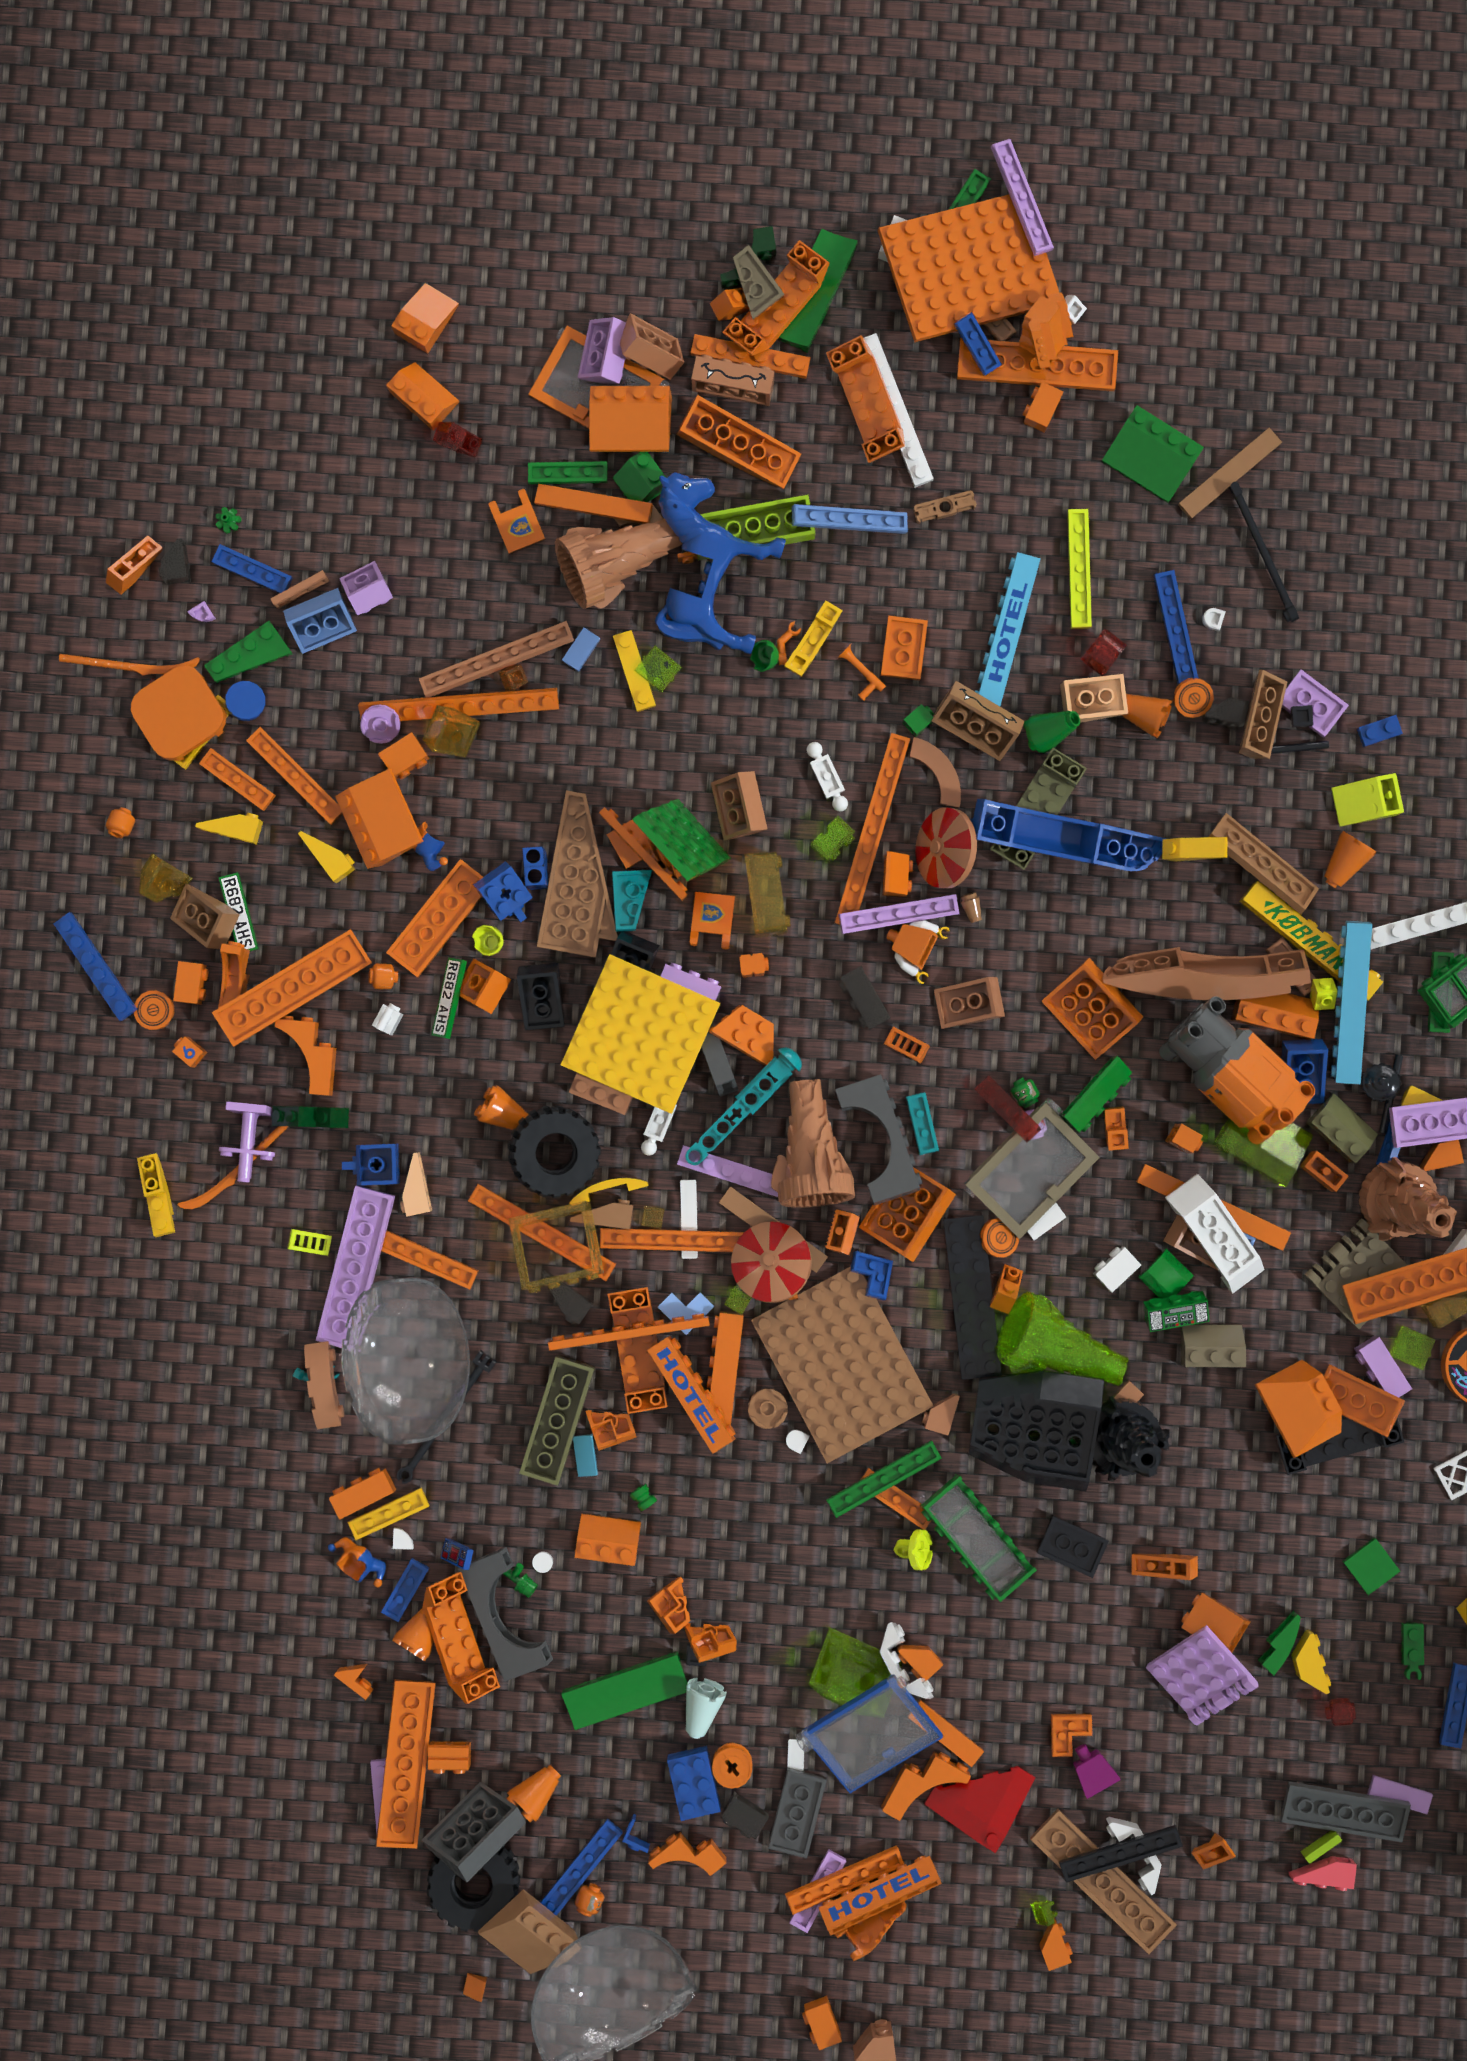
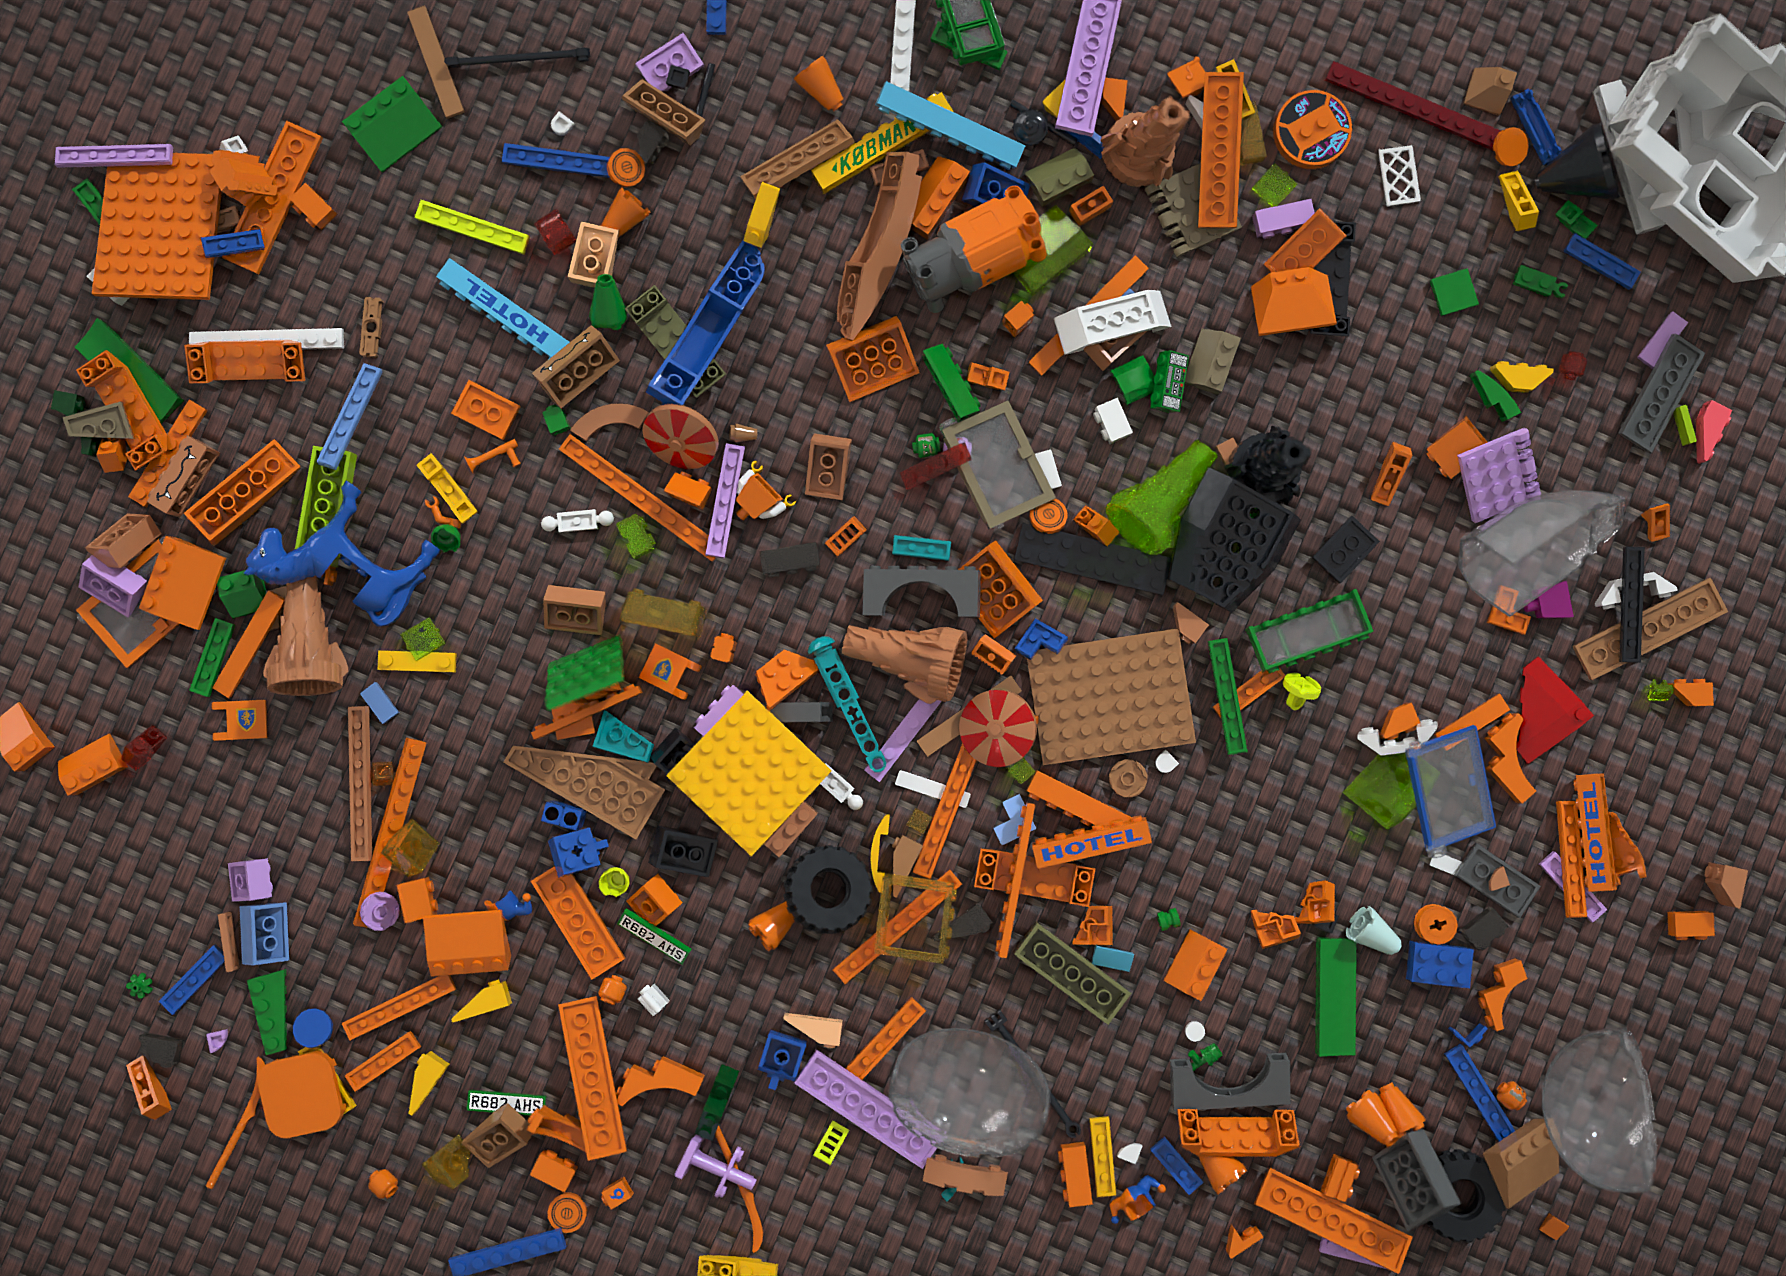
camera: 80 degrees left, 0 degrees up
tile [441,1538,473,1570] -> none
neon yellow brick [1310,978,1338,1010] -> none
neon yellow slope [1331,773,1404,827] -> none
none -> orange cone [1346,1090,1399,1147]
none -> clear windscreen [1458,490,1626,617]
none -> nougat tile [1489,866,1510,891]

